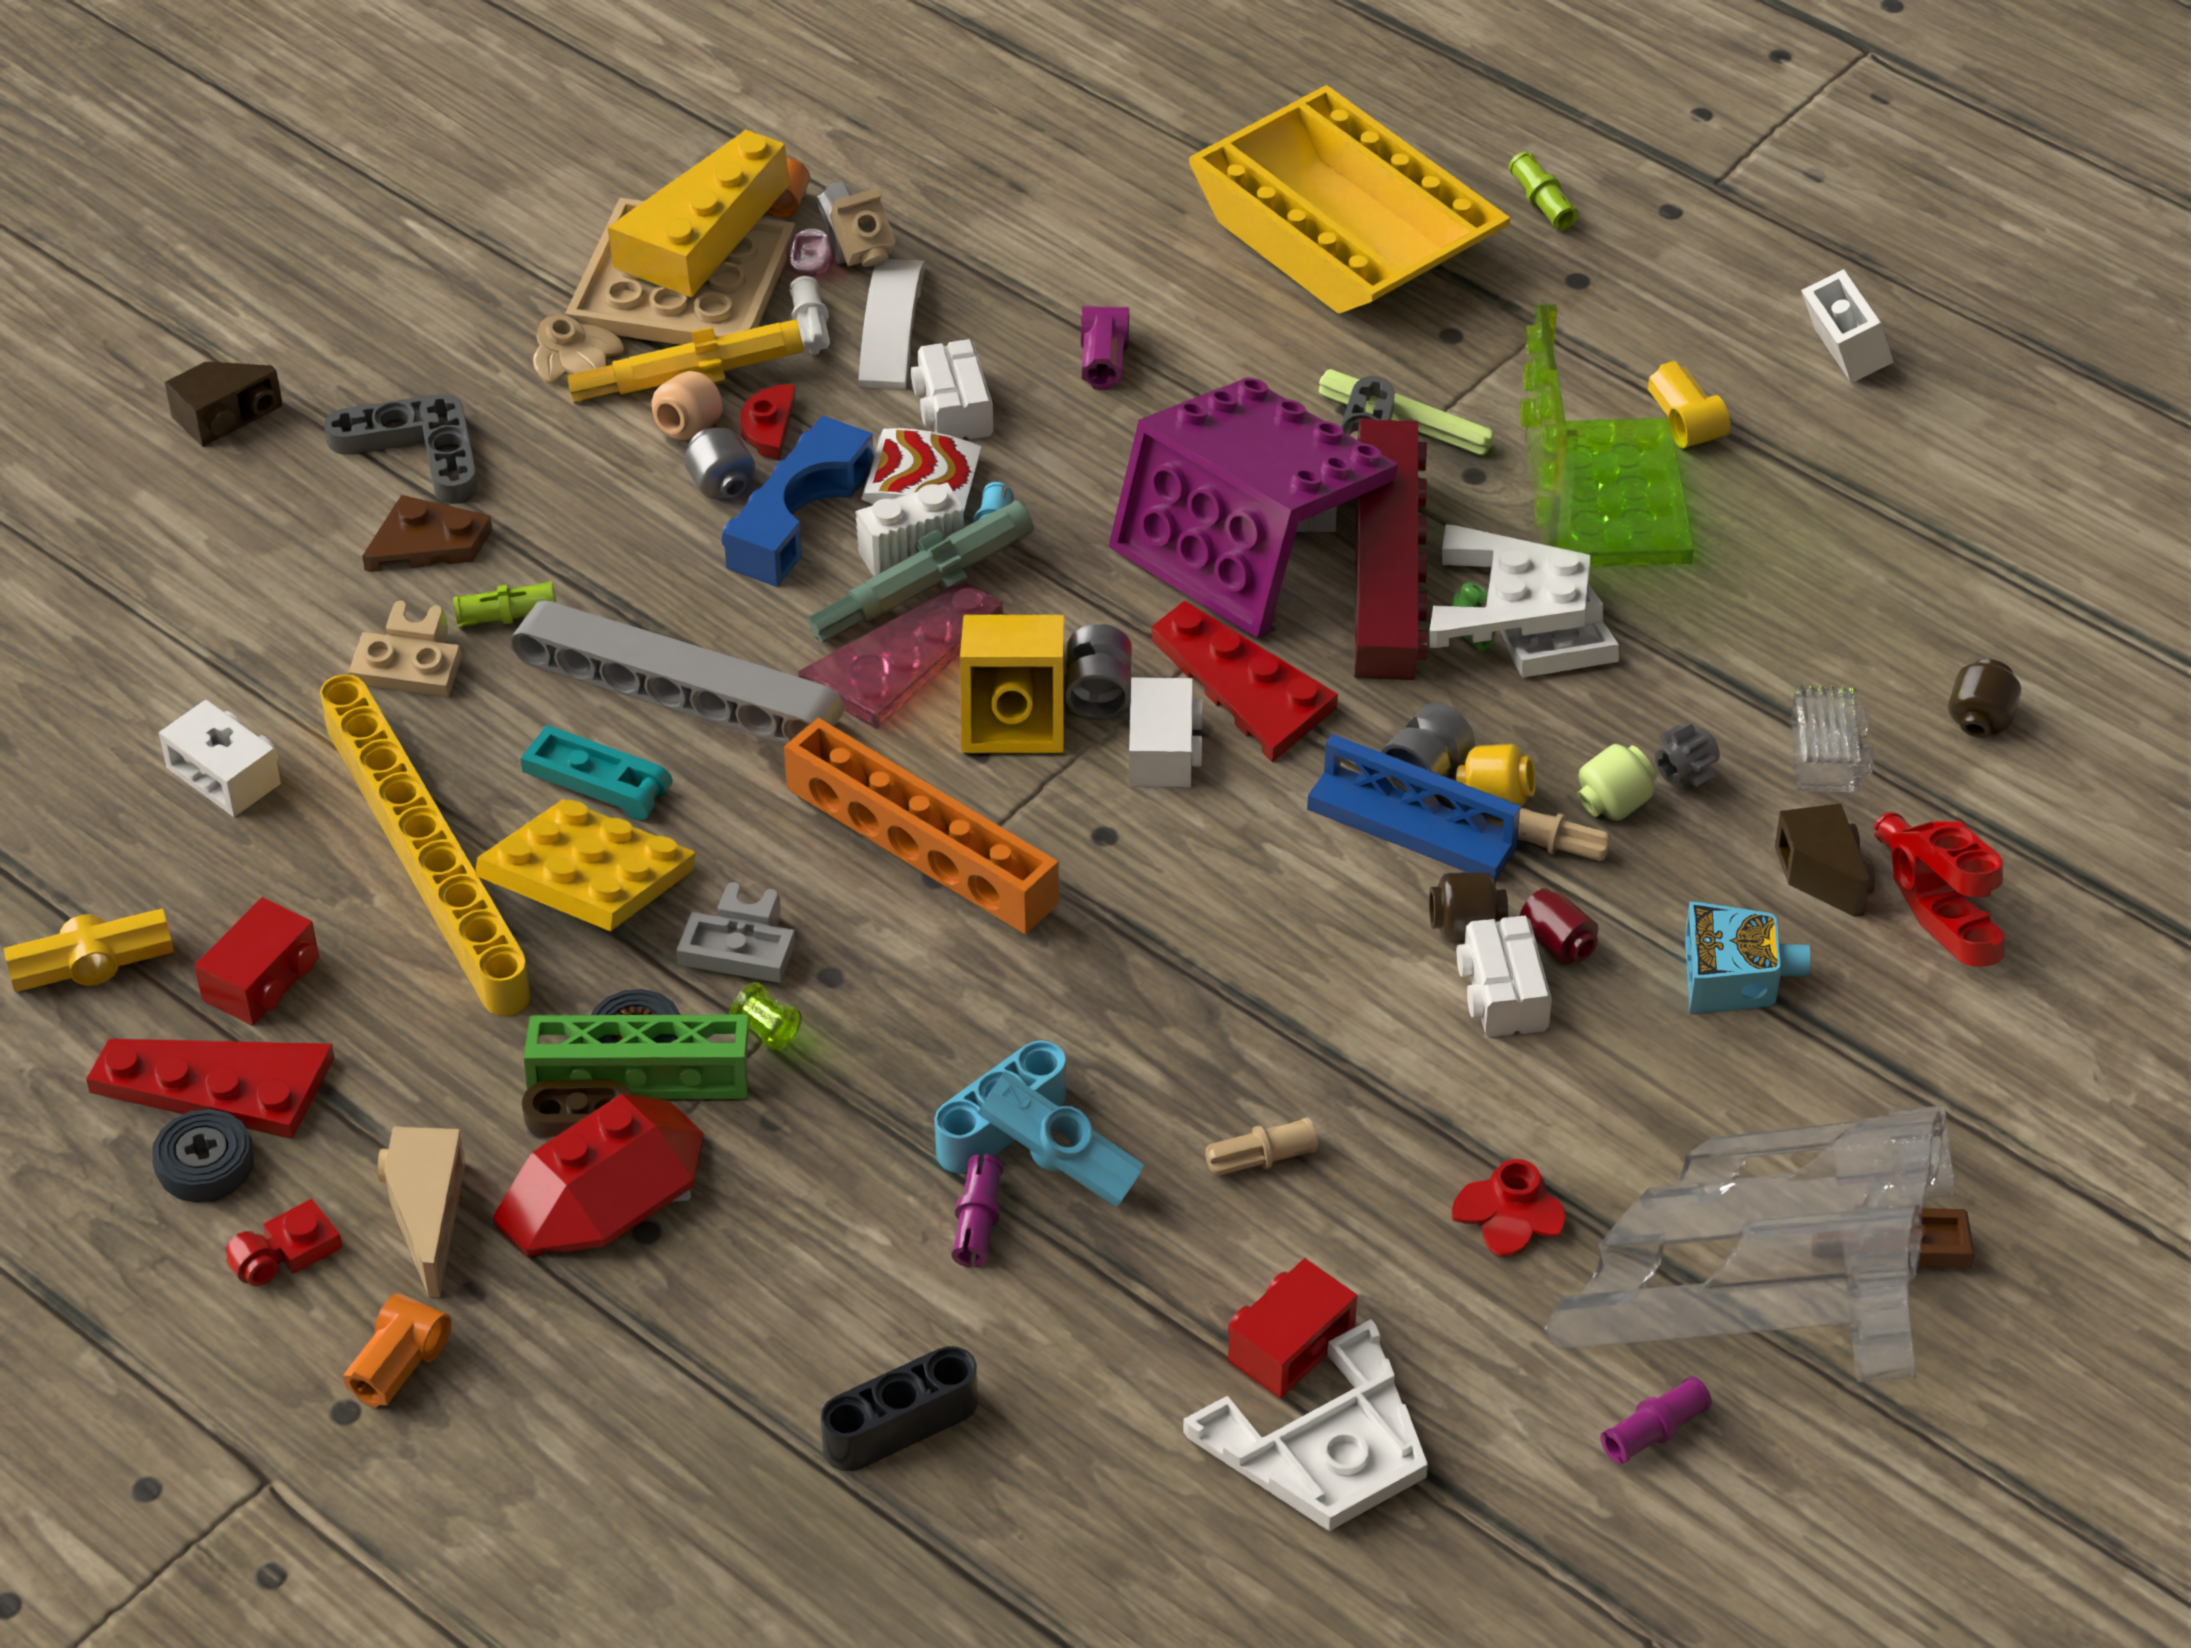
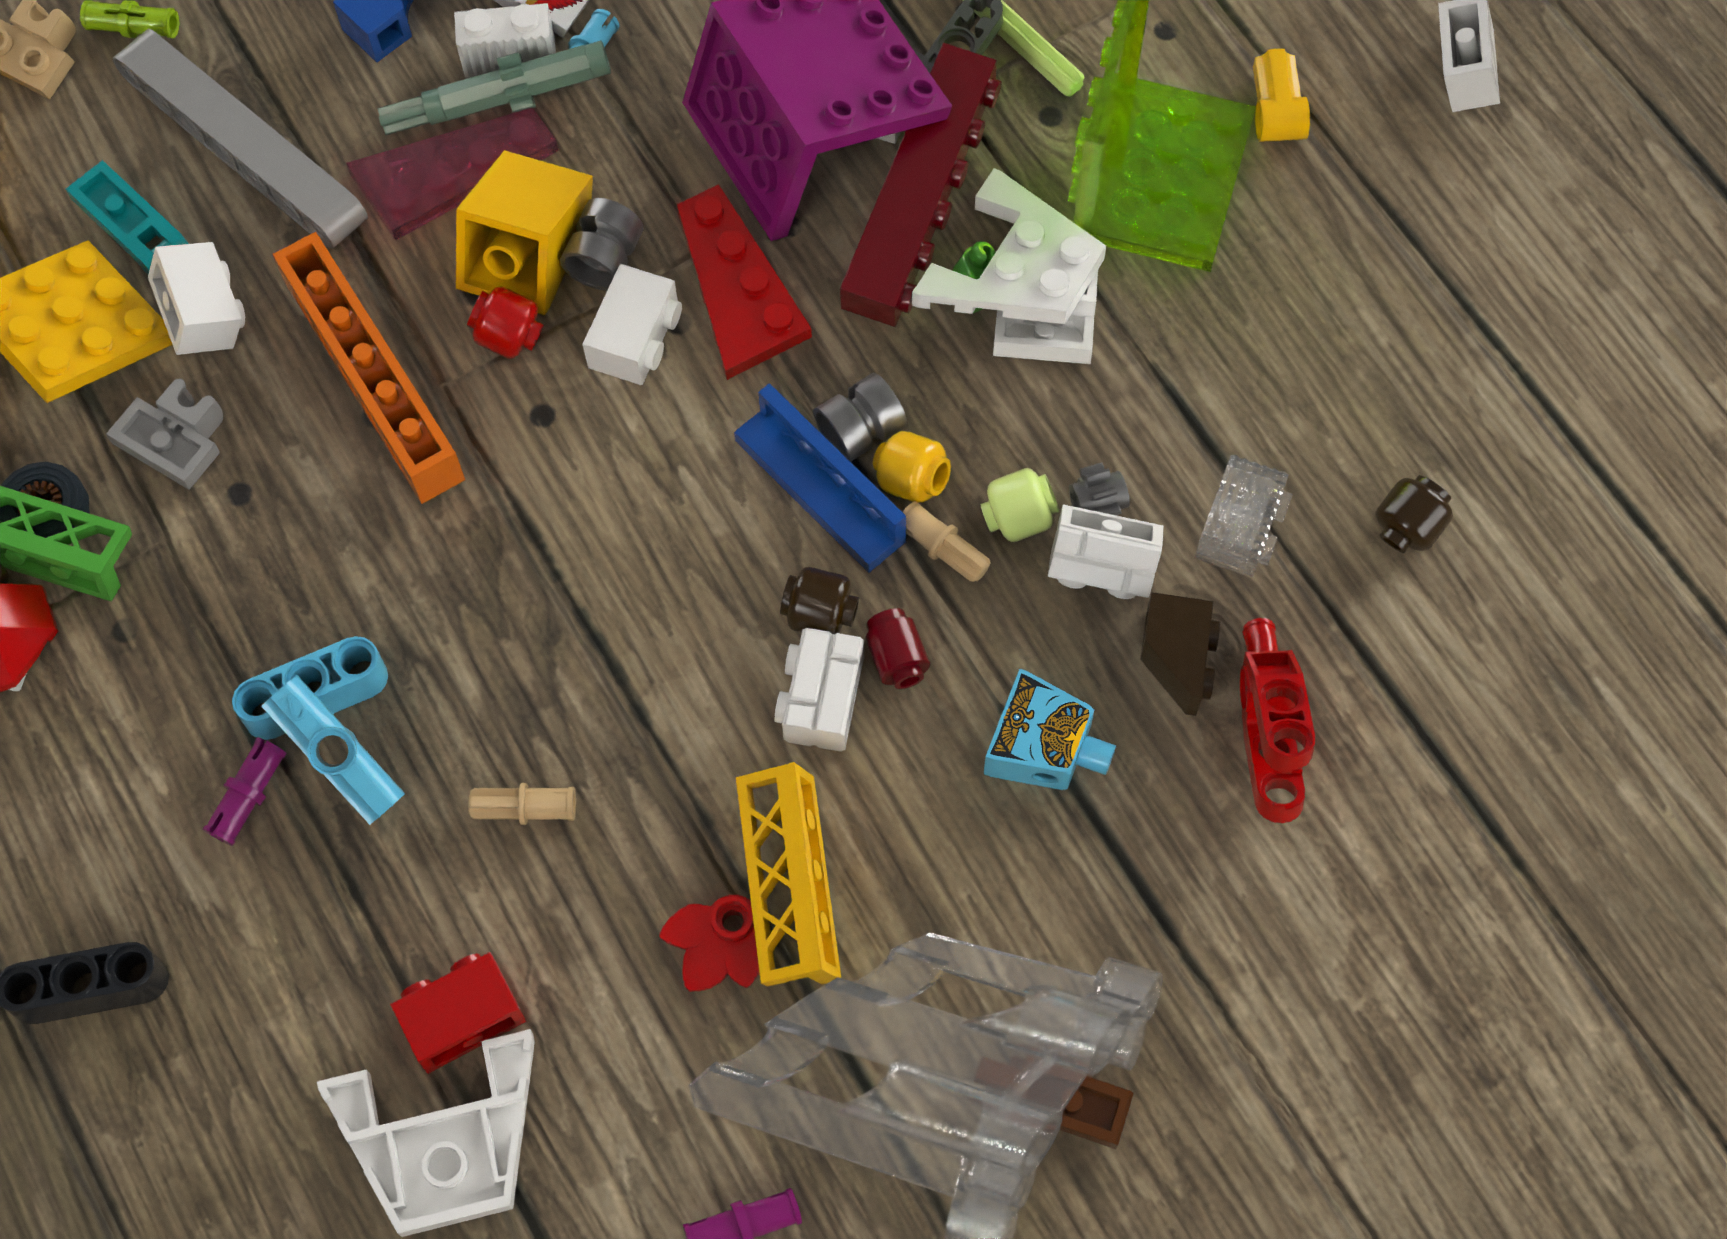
camera: 20 degrees right, 20 degrees up
clear neon green bush [729,982,802,1052] -> none
none -> white brick [148,242,245,355]
none -> red head [467,286,544,359]
none -> yellow fence [736,762,842,987]
none -> white brick [1048,504,1164,599]

